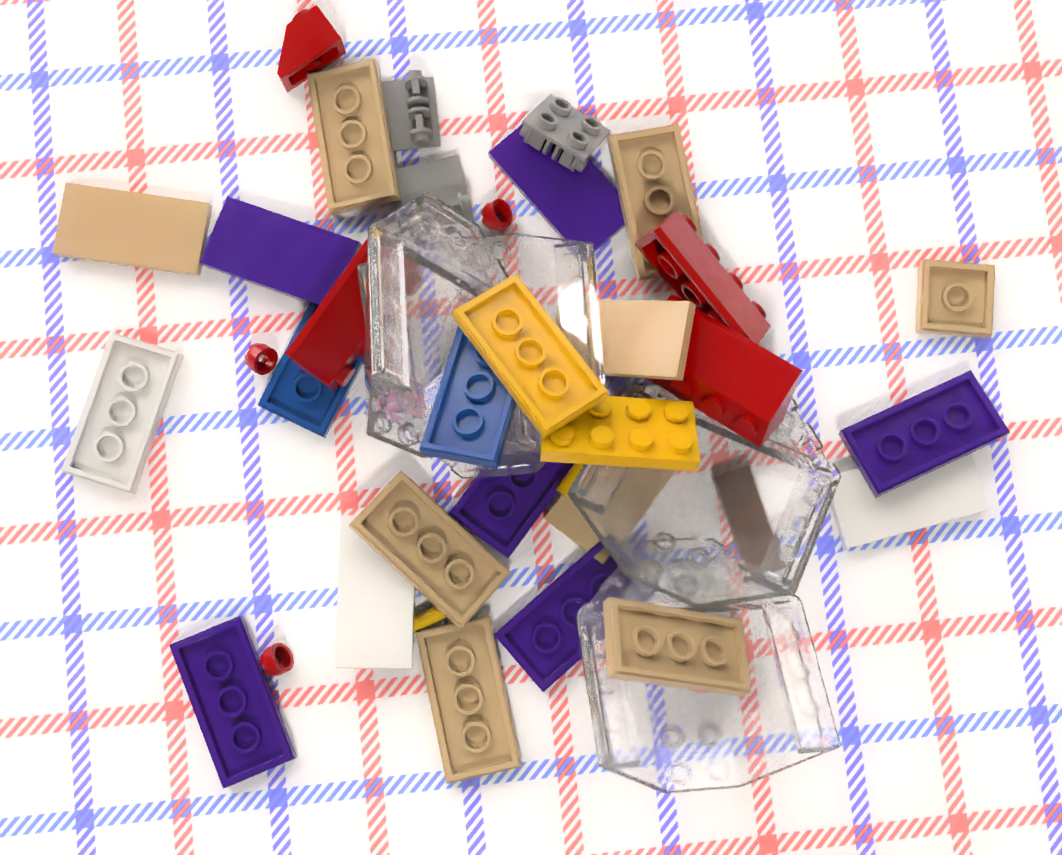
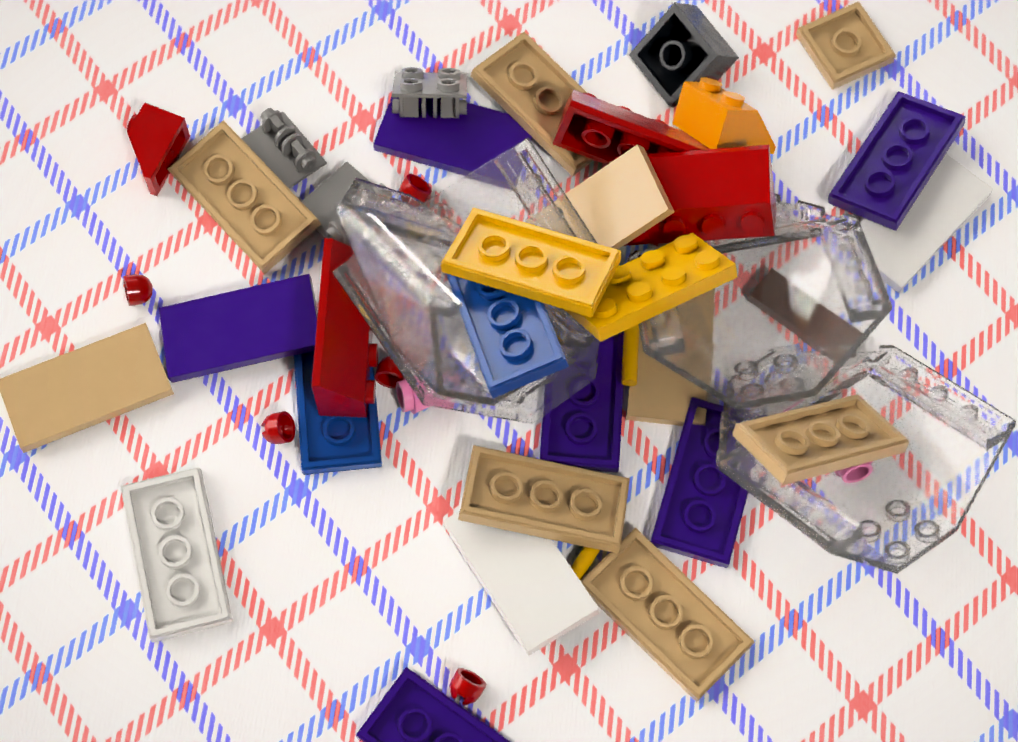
camera: 30 degrees left, 15 degrees down
none -> red hinge [123,274,153,306]
none -> black slope [629,2,739,108]
none -> light orange slope [672,77,776,154]

